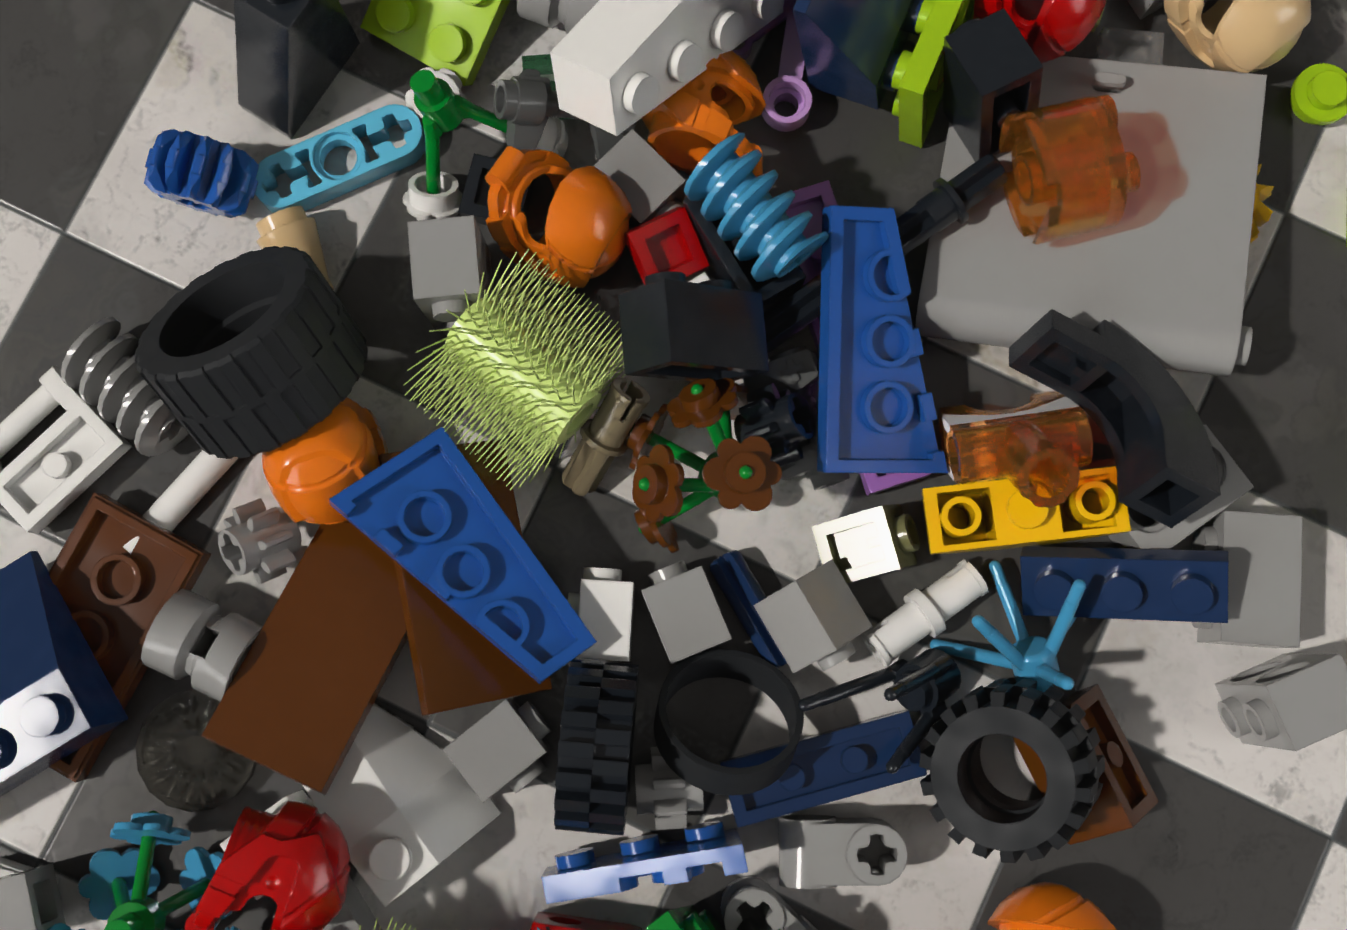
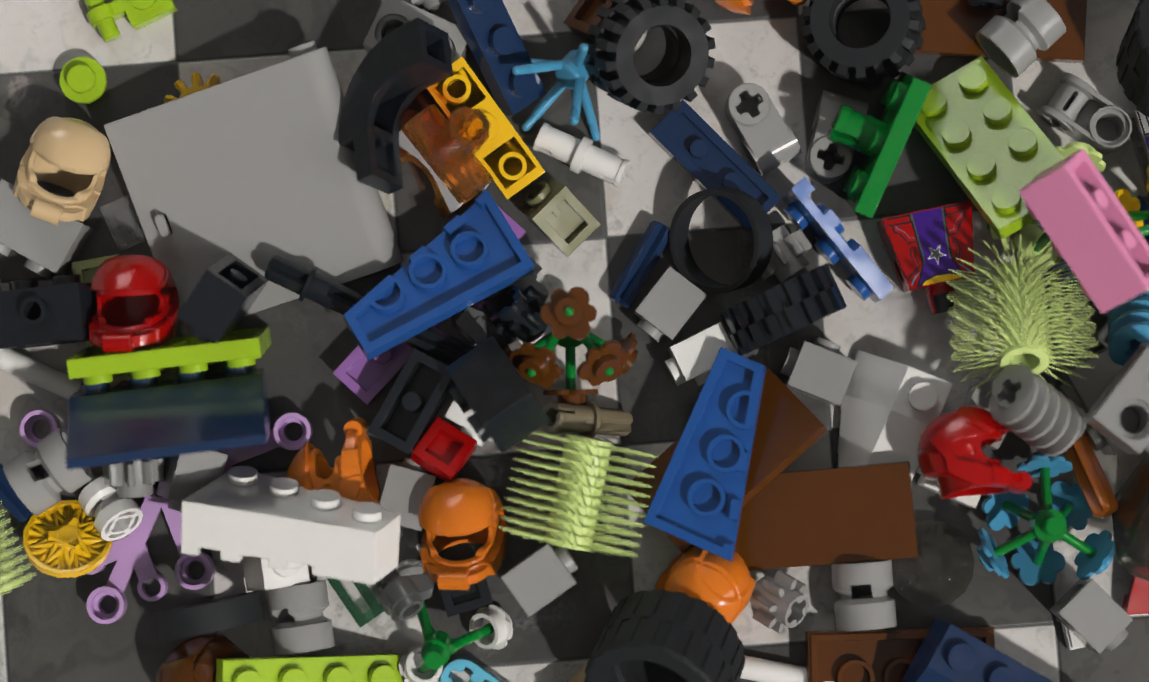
camera: 120 degrees left, 5 degrees up
dark azure piece [684,132,829,282] -> none
light grey brick [753,559,873,673] -> none
black plant [798,648,961,774] -> none
clear orange brick [999,94,1141,245] -> none

